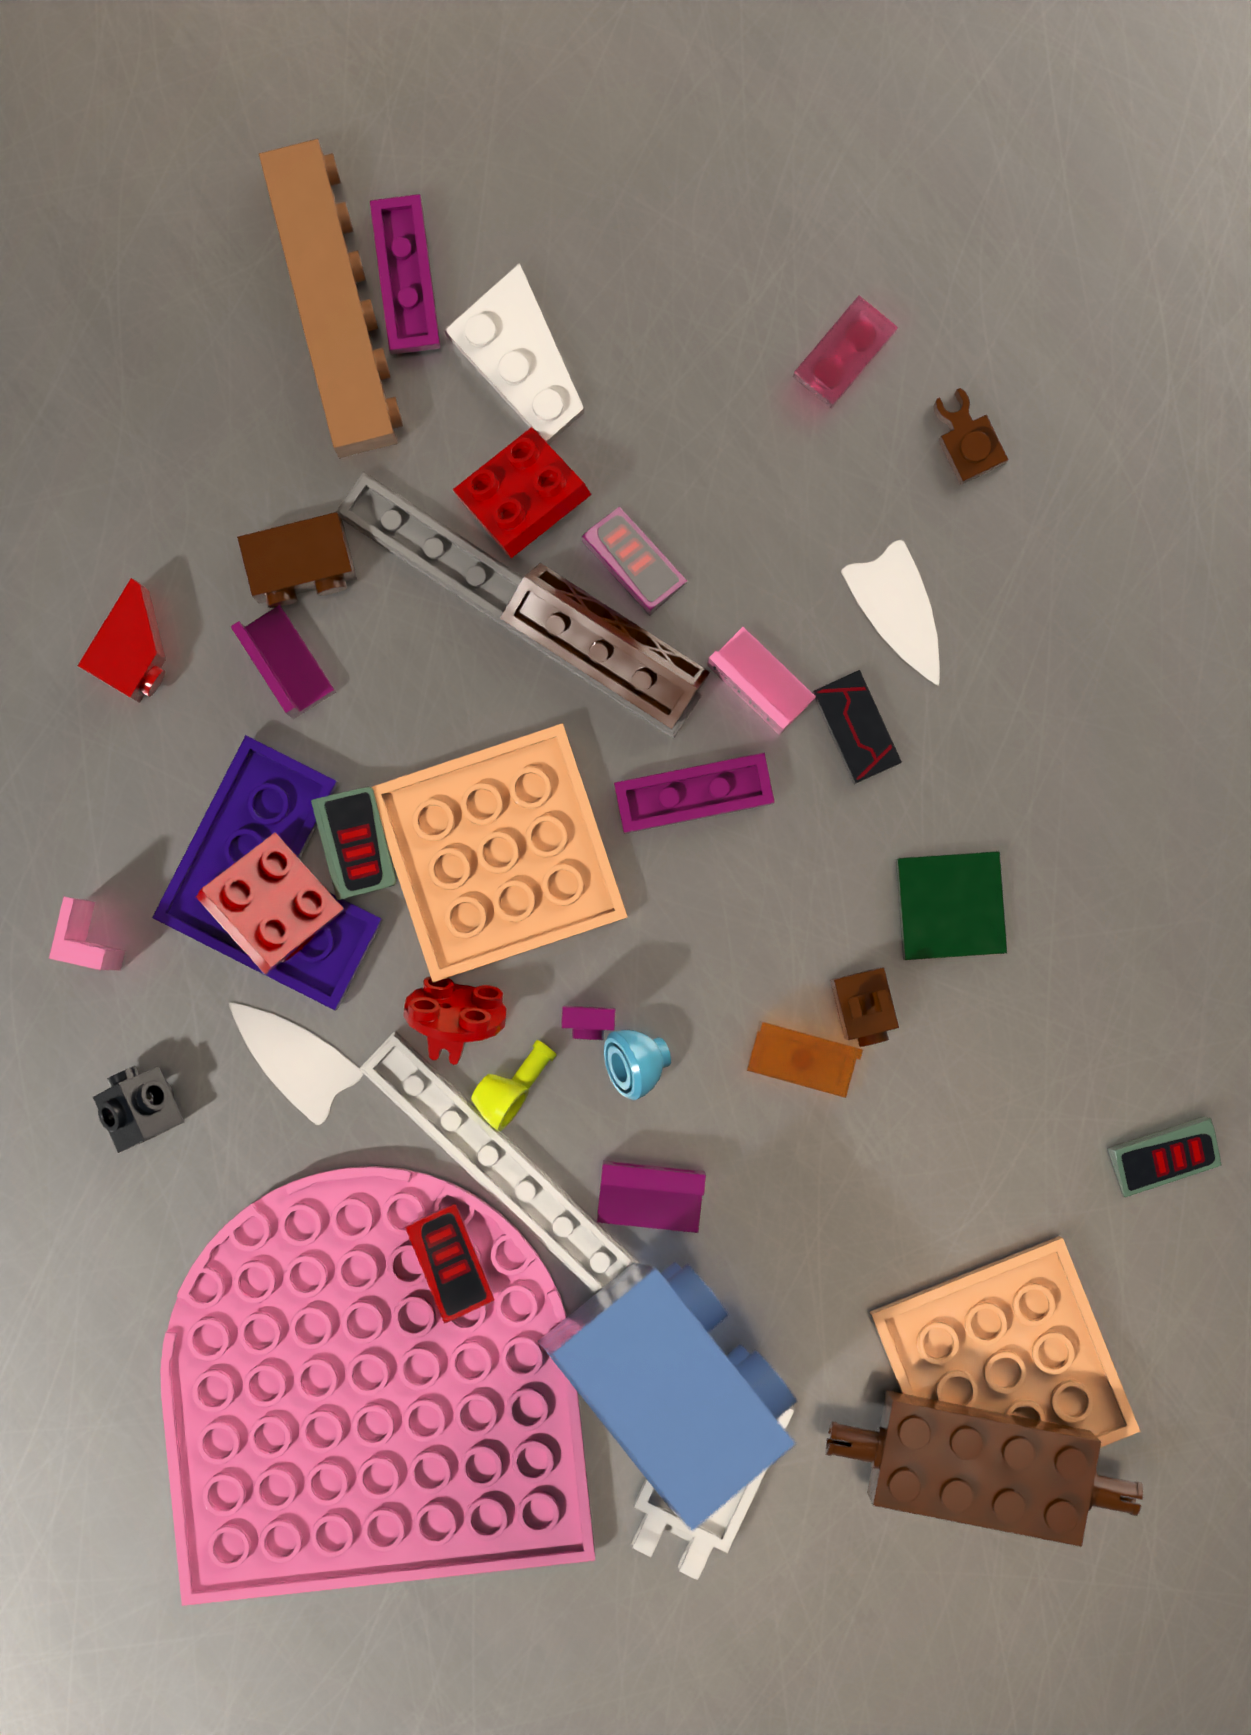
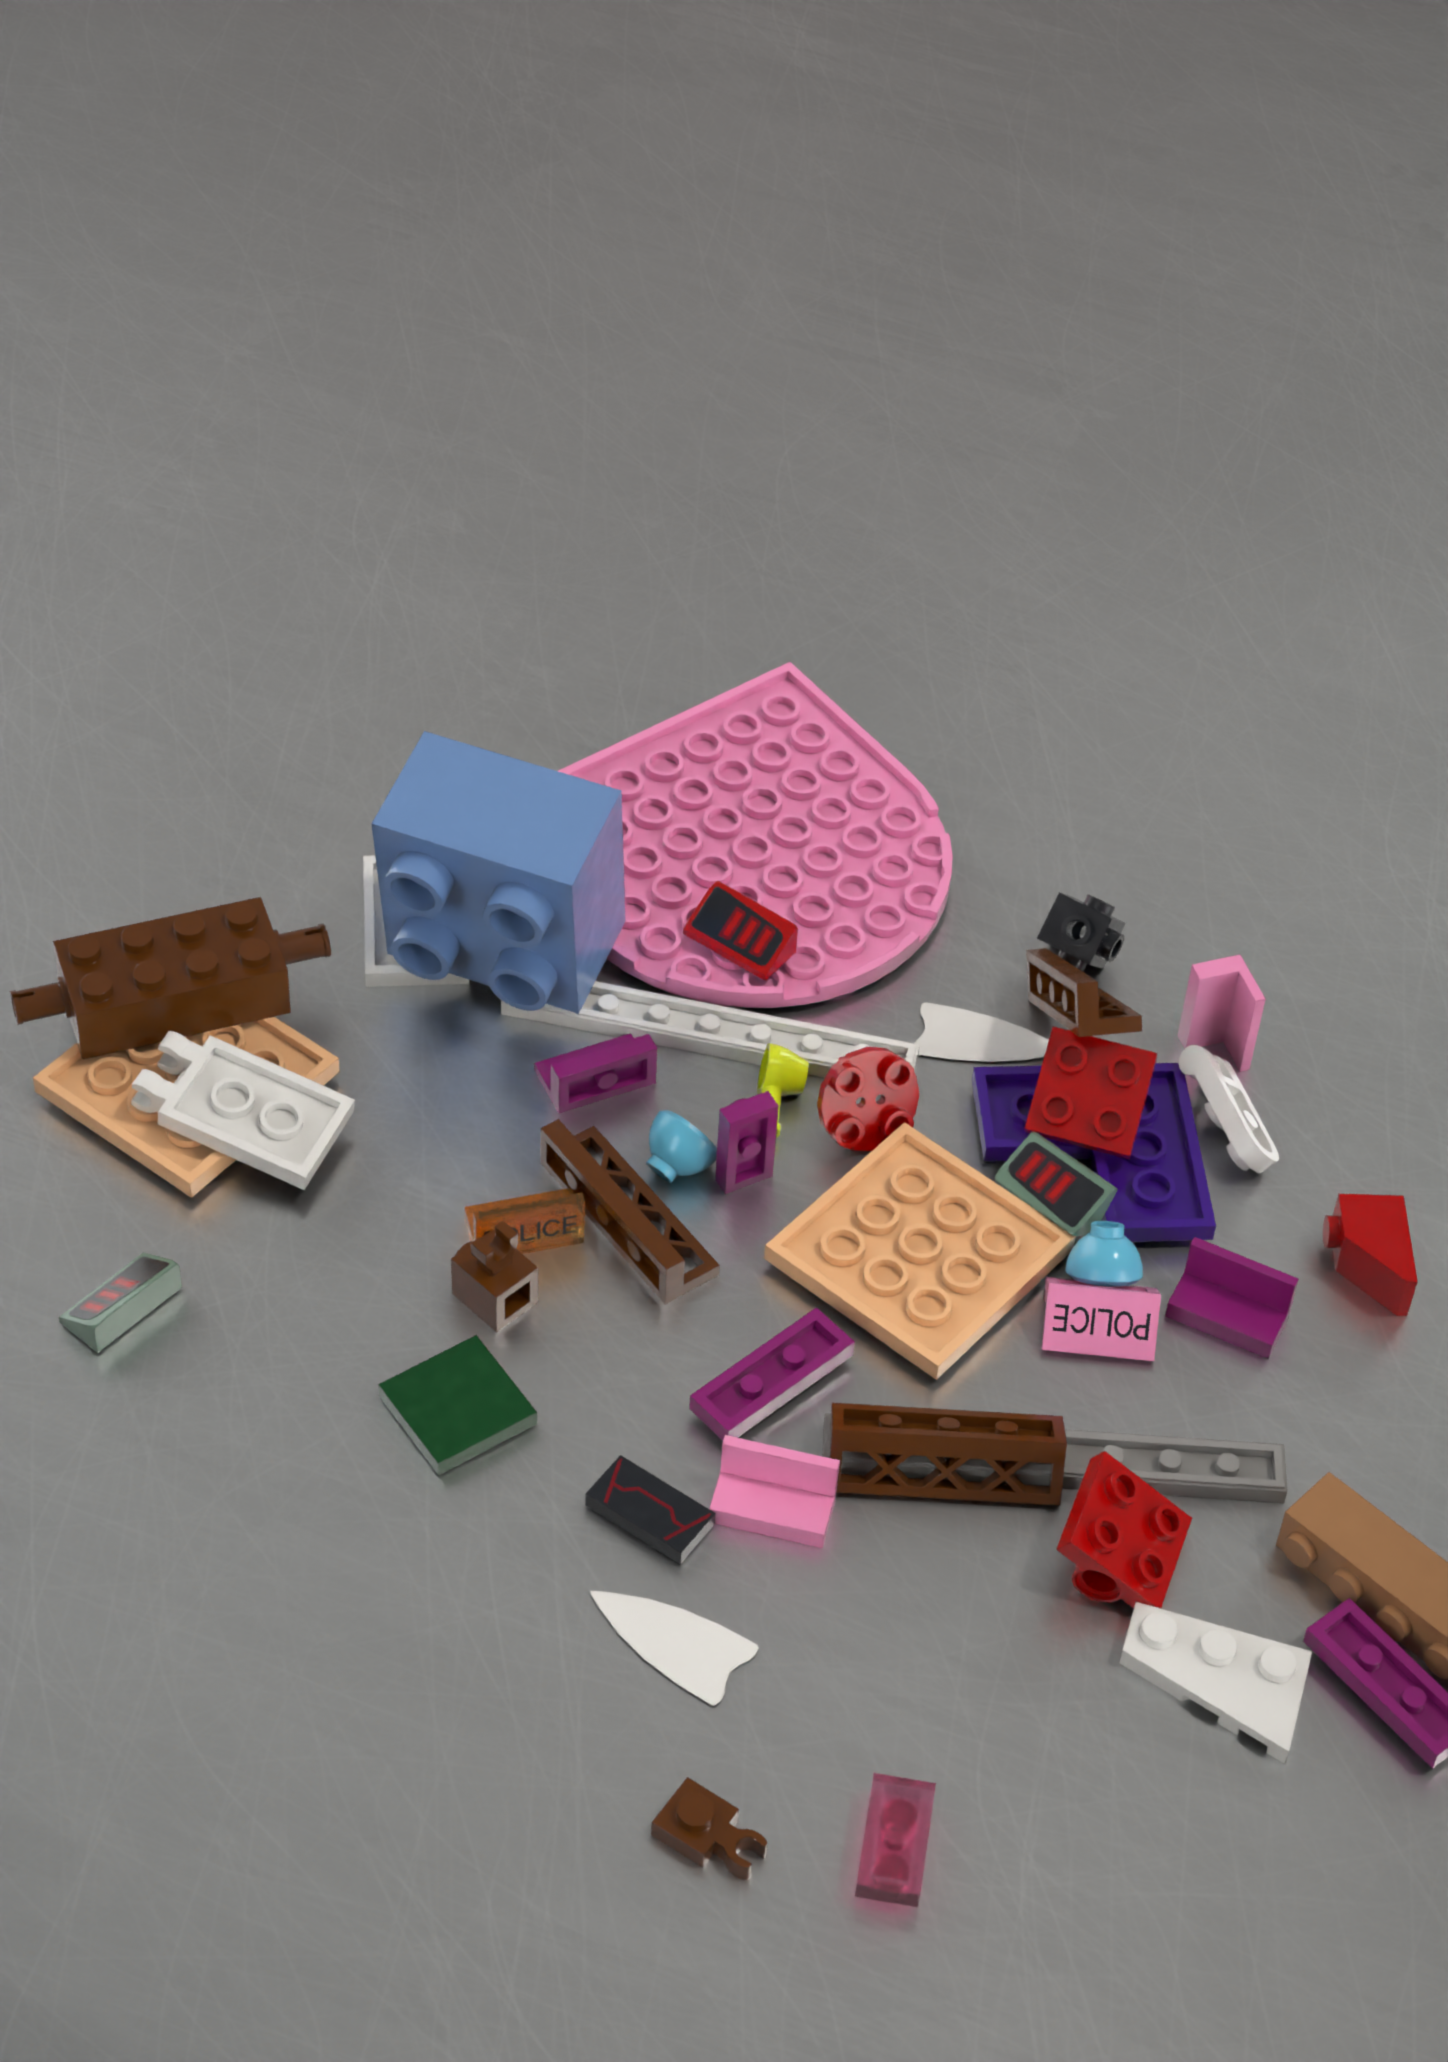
camera: 150 degrees right, 40 degrees down
reddish brown brick [237,512,357,608] -> none
slope [581,507,687,615] -> none
none -> white tile [131,1031,355,1190]
none -> reddish brown fence [540,1119,720,1305]
none -> reddish brown fence [1026,948,1142,1037]
none -> bright pink panel [1041,1277,1161,1361]
none -> medium azure brick [1065,1221,1143,1287]
none -> white plate [1178,1045,1279,1174]

